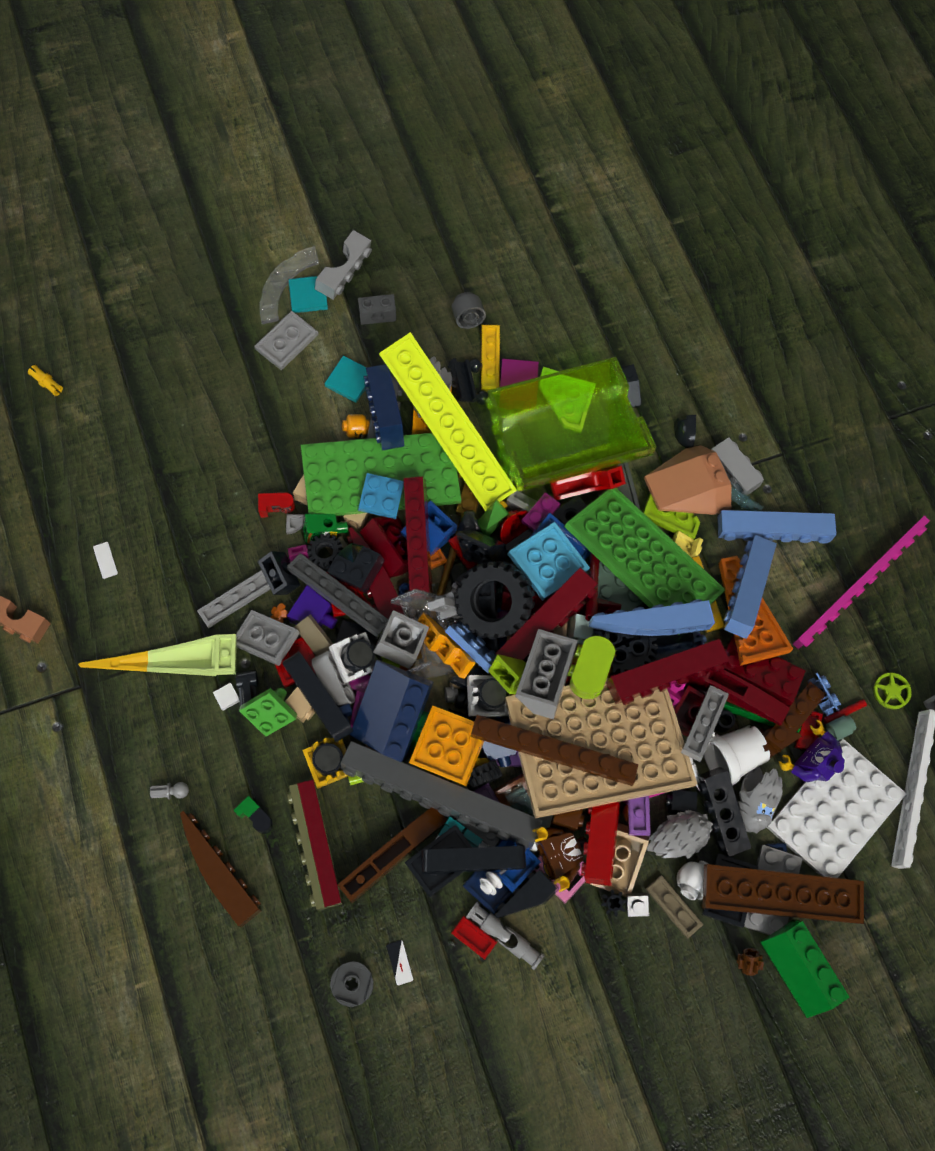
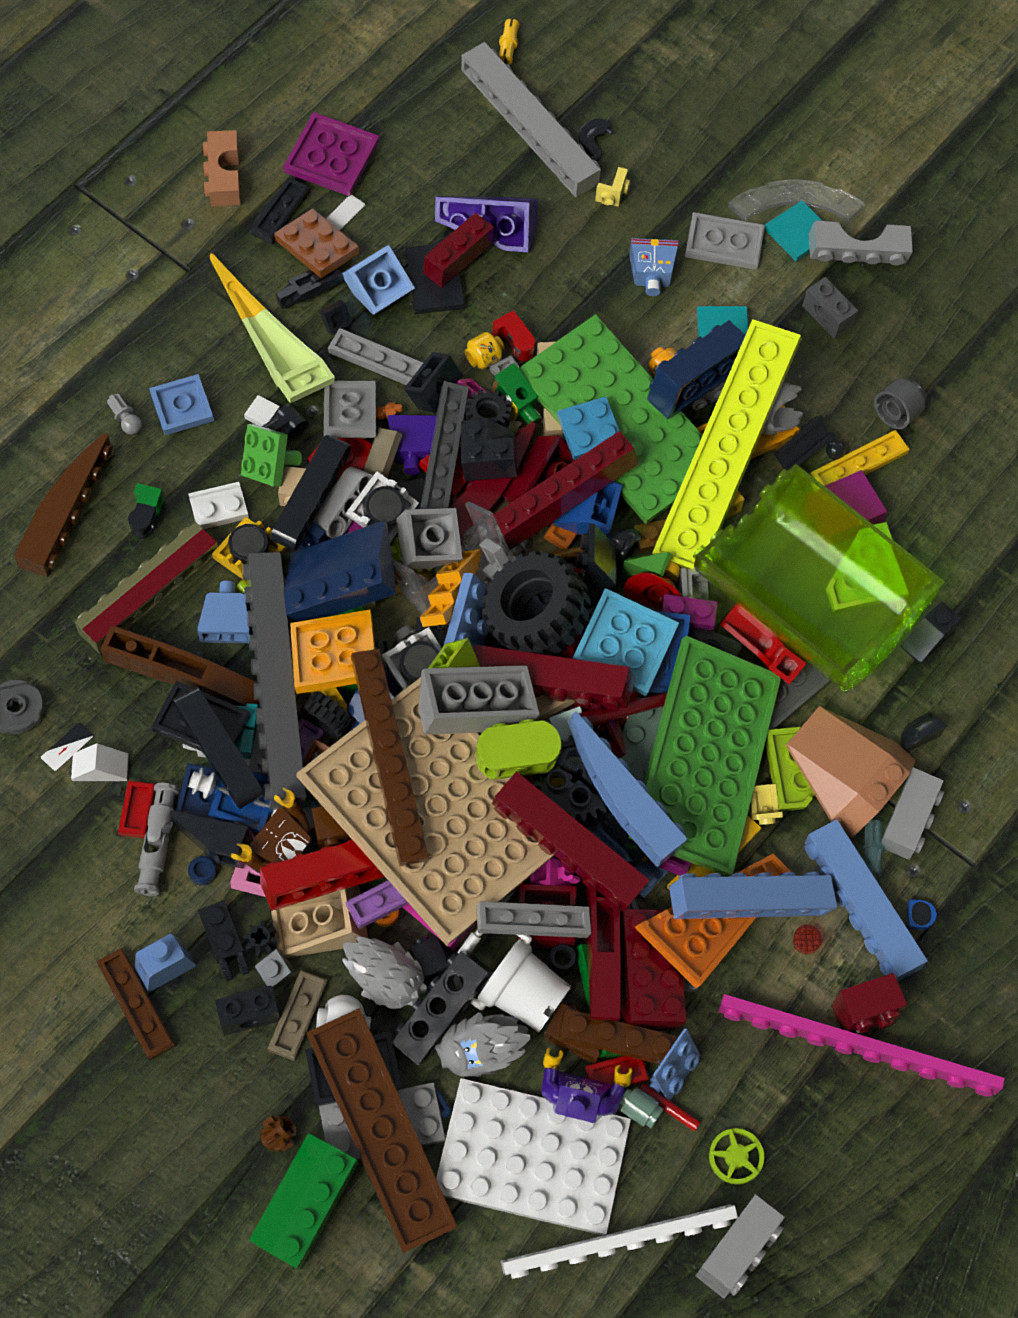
camera: 60 degrees right, 5 degrees down
none -> white slope [71,744,129,781]
none -> reddish brown tile [96,948,175,1061]
none -> medium blue torso [135,933,196,993]
none -> medium blue plate [149,374,214,435]
none -> dark blue tile [188,856,217,886]
none -> white plate [189,482,249,529]
none -> medium blue torso [198,581,250,643]
none -> black hinge [198,900,249,982]
none -> black brick [215,985,280,1036]
none -> black tile [250,177,310,245]
none -> dark orange plate [274,209,360,278]
none -> black hinge [275,268,344,309]
none -> magenta plate [283,112,379,196]
none -> black tile [319,299,353,335]
none -> light blue slope [342,245,415,314]
none -> black tile [405,244,464,314]
none -> dark red brick [424,212,494,288]
none -> dark purple wedge [435,196,538,252]
none -> light grey brick [462,42,601,198]
none -> yellow head [465,332,504,370]
none -> black piece [578,118,614,162]
none -> light yellow bracket [595,167,630,207]
none -> medium blue torso [629,238,678,296]
none -> clear red tile [792,925,822,955]
none -> dark red brick [831,973,907,1036]
none -> tile [907,899,937,930]

